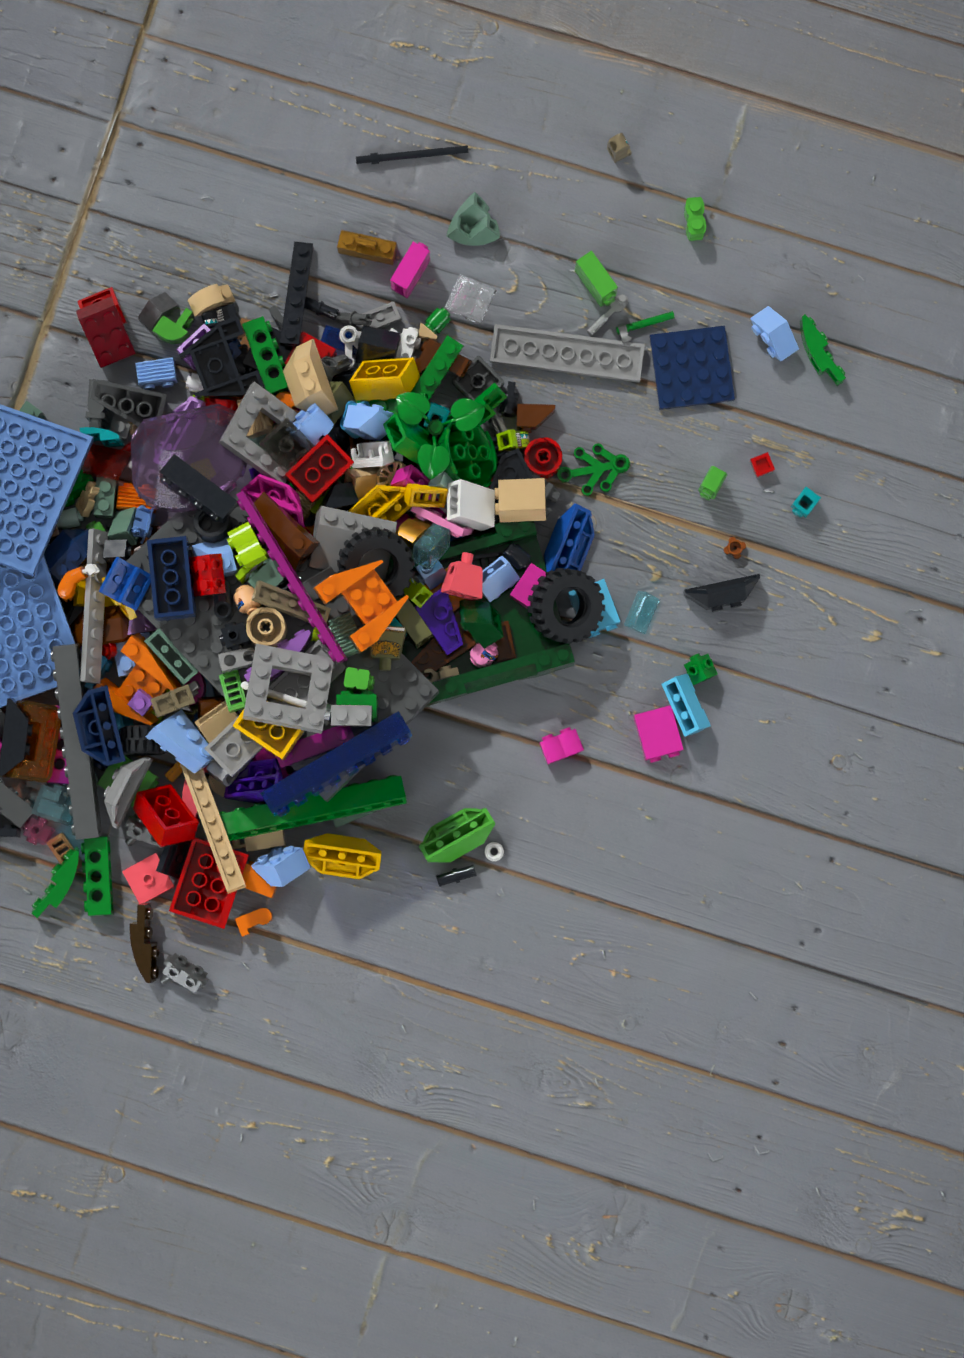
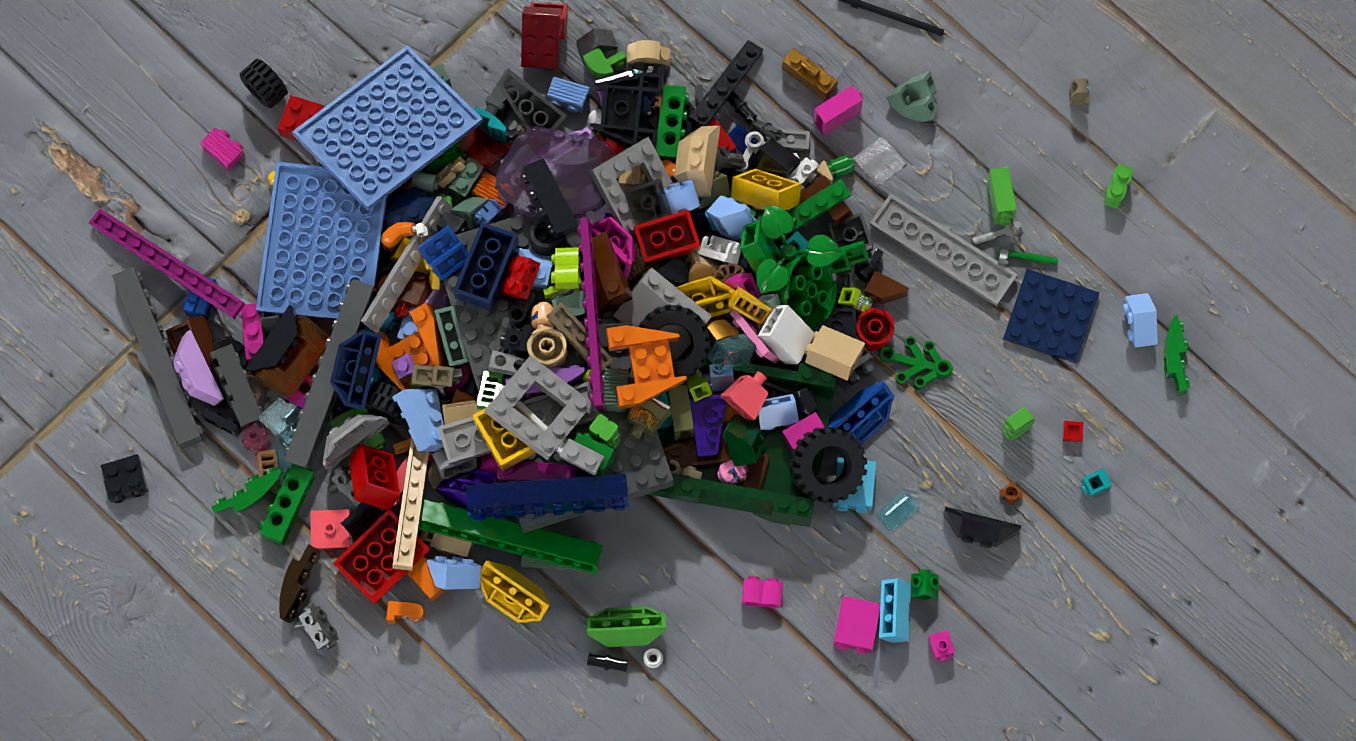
camera: 30 degrees right, 10 degrees down
none -> dark pink brick [928,630,955,662]

